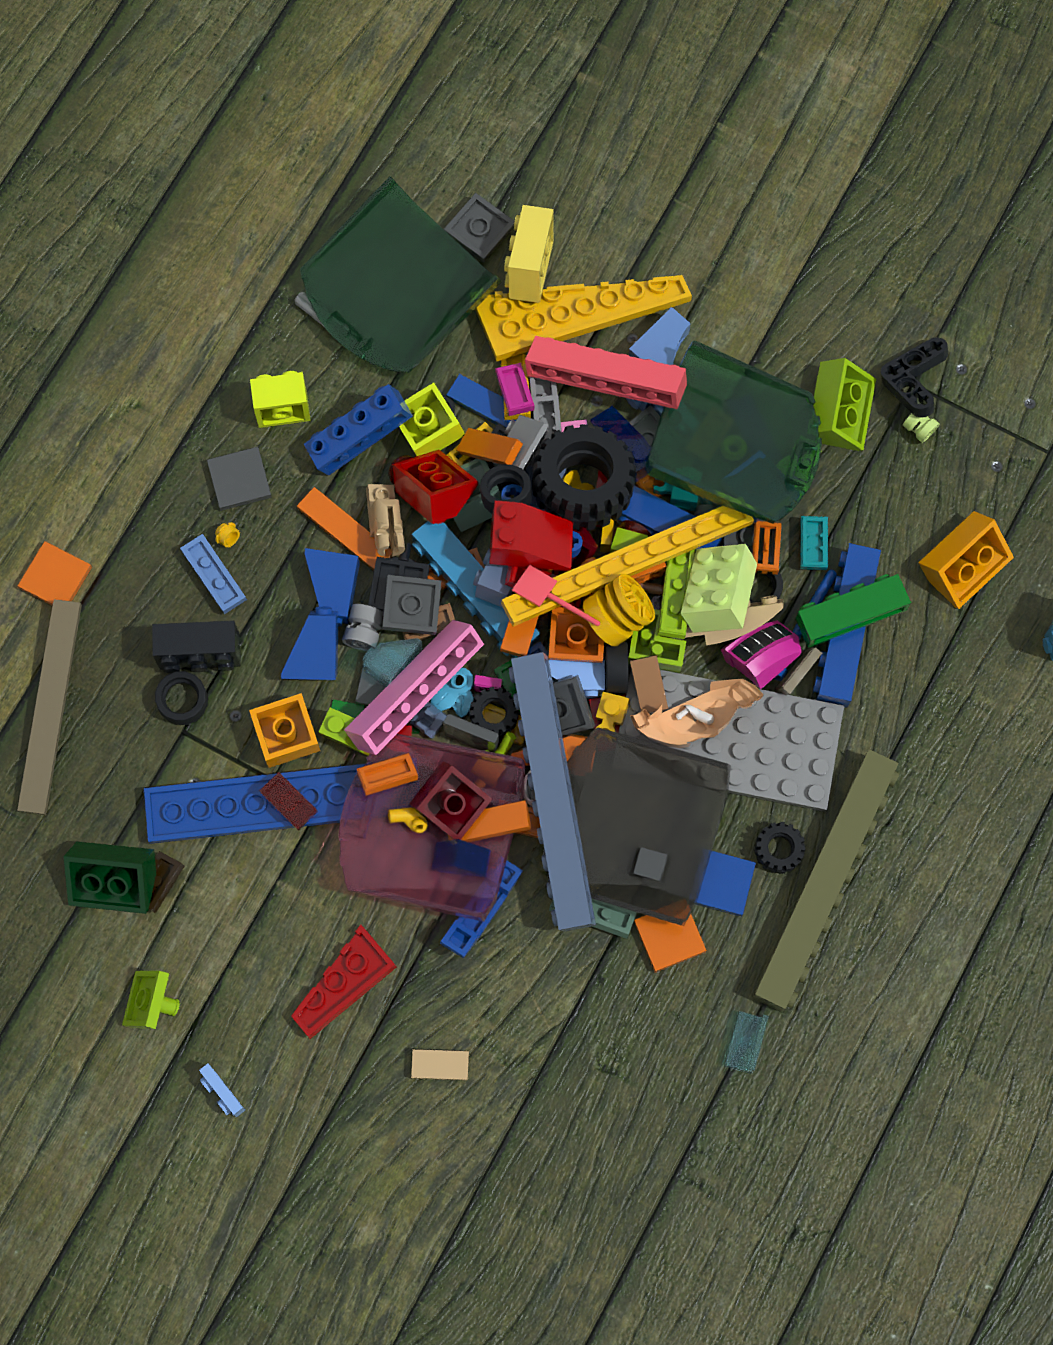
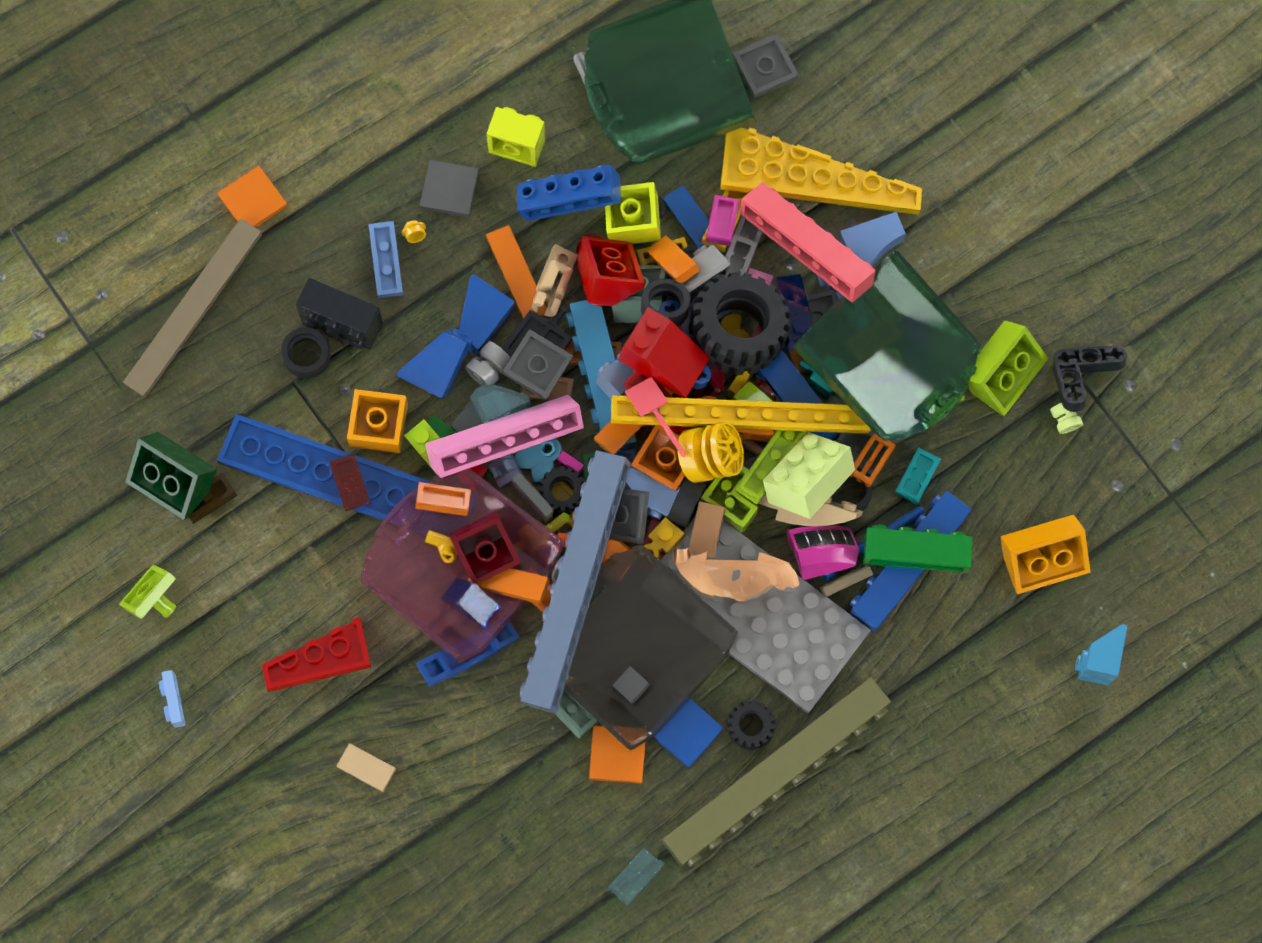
camera: 25 degrees right, 0 degrees up
light yellow brick [504,205,554,303] -> none
white piece [675,705,714,725] -> none

